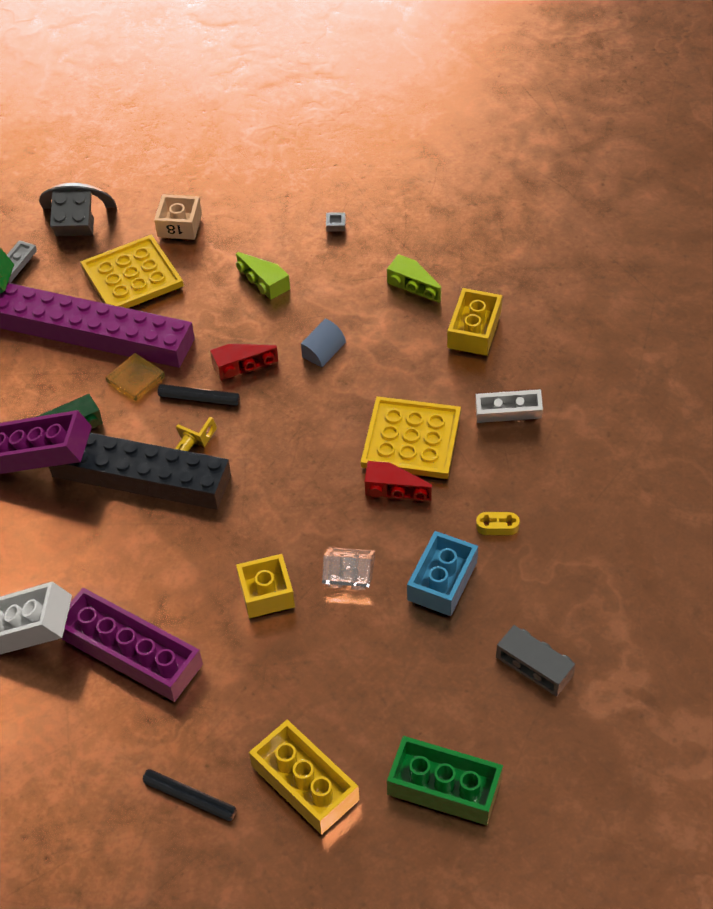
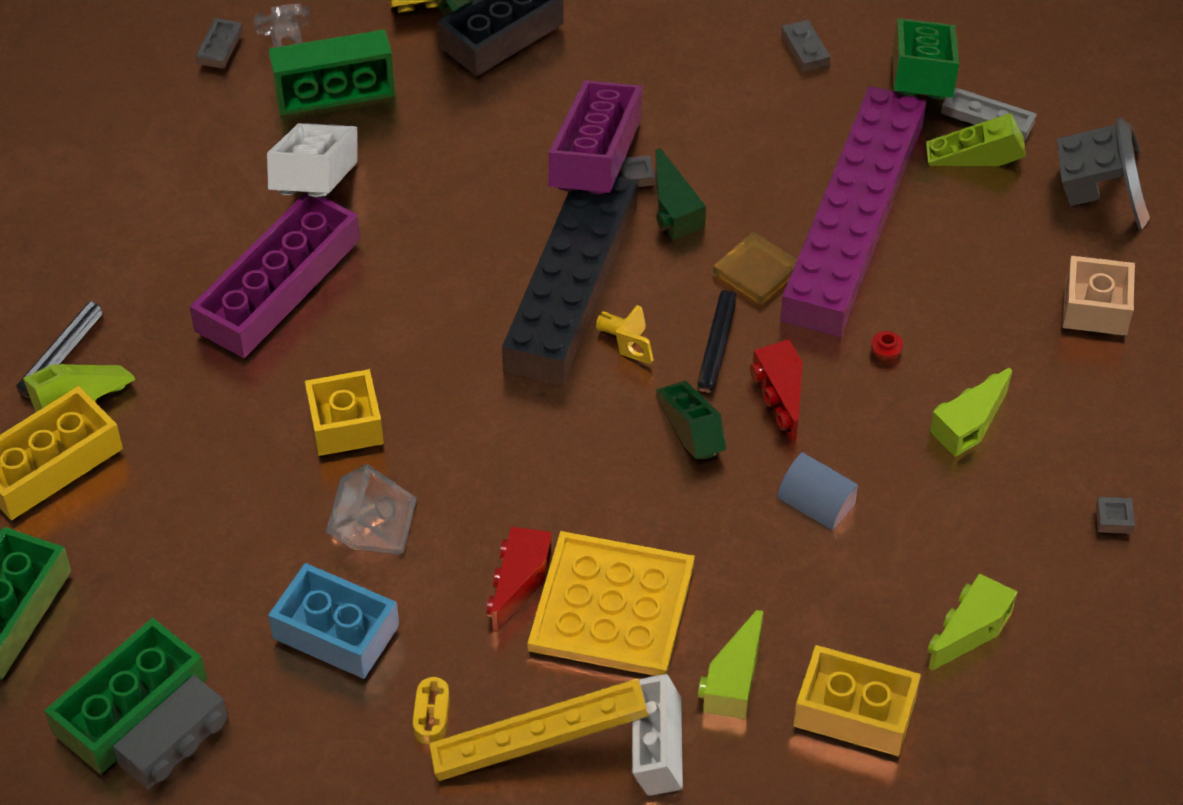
camera: 90 degrees right, 0 degrees up
yellow plate [80,234,184,308] -> none
none -> lime slope [23,364,135,412]
none -> green brick [44,617,207,775]
none -> yellow plate [429,678,649,781]
none -> dark green slope [656,380,727,459]
none -> lime slope [698,610,763,720]
none -> red plate [871,331,903,361]
none -> lime slope [926,113,1026,167]

